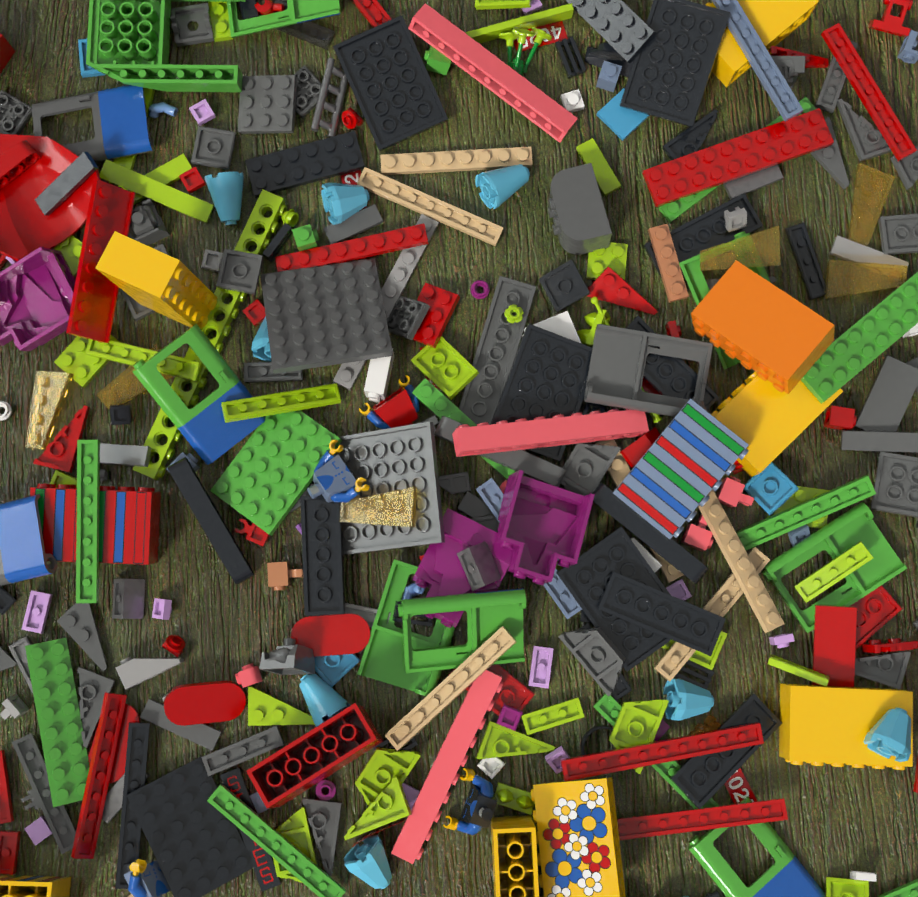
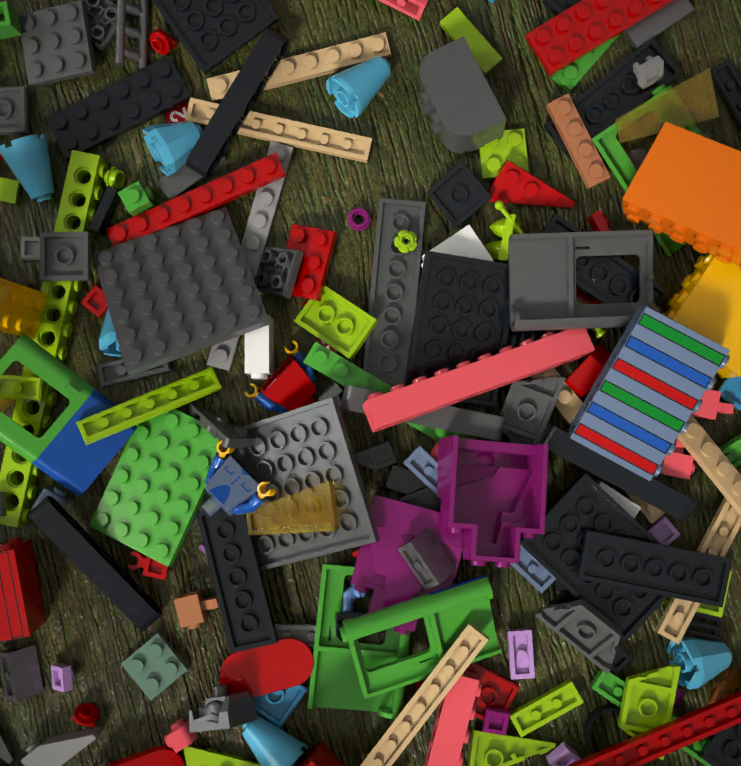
camera: 10 degrees left, 5 degrees up
none -> sand green plate [121,631,189,701]
none -> black beam [186,27,290,179]
none -> dark grey wing [187,402,256,448]

